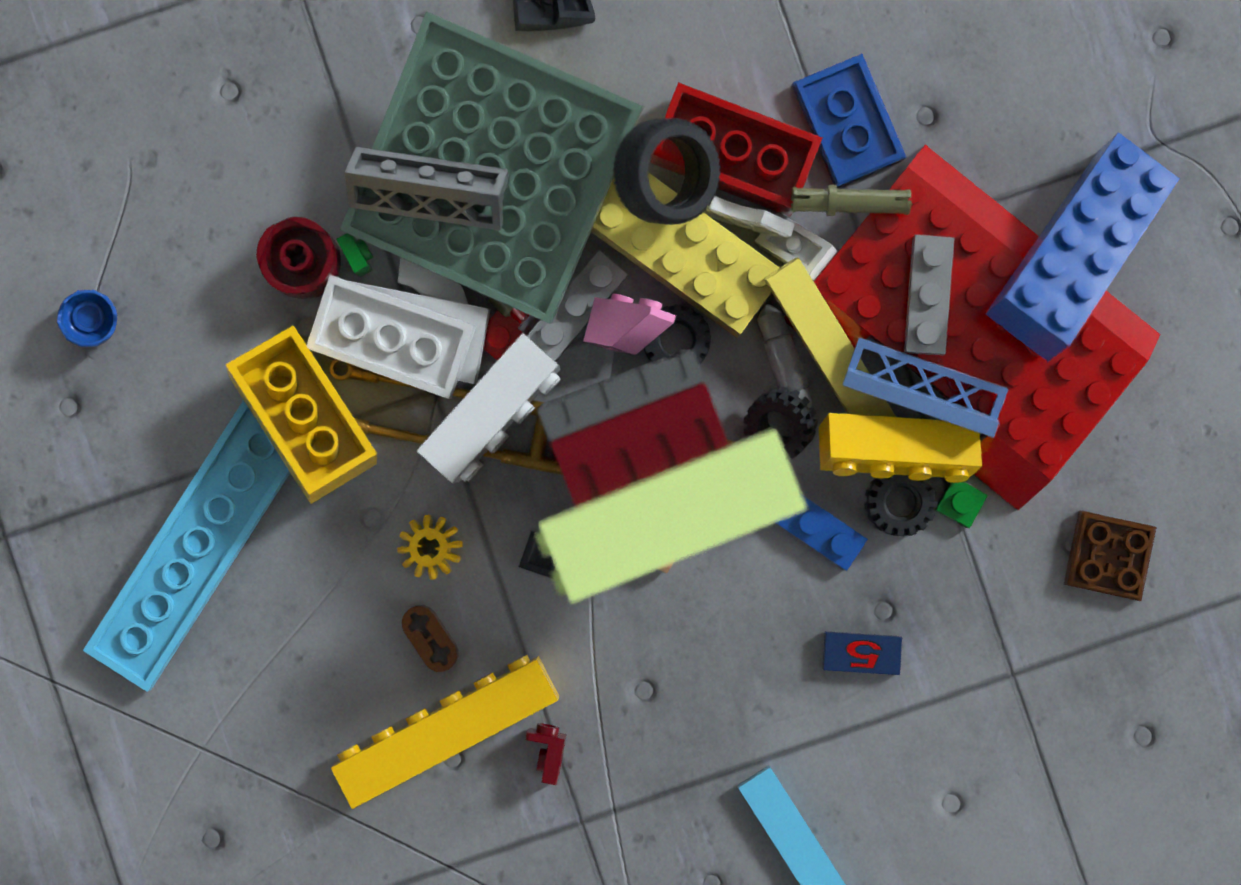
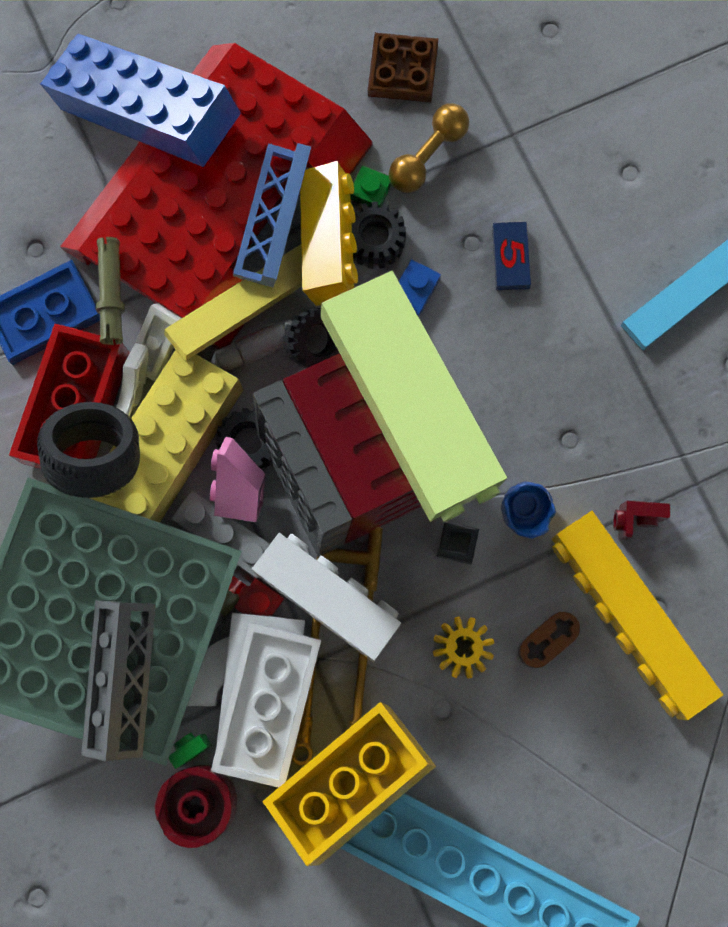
camera: 90 degrees left, 10 degrees down
light grey plate [904,235,954,356] -> none
none -> pearl gold piece [389,103,469,193]
none -> blue hair [501,481,556,539]

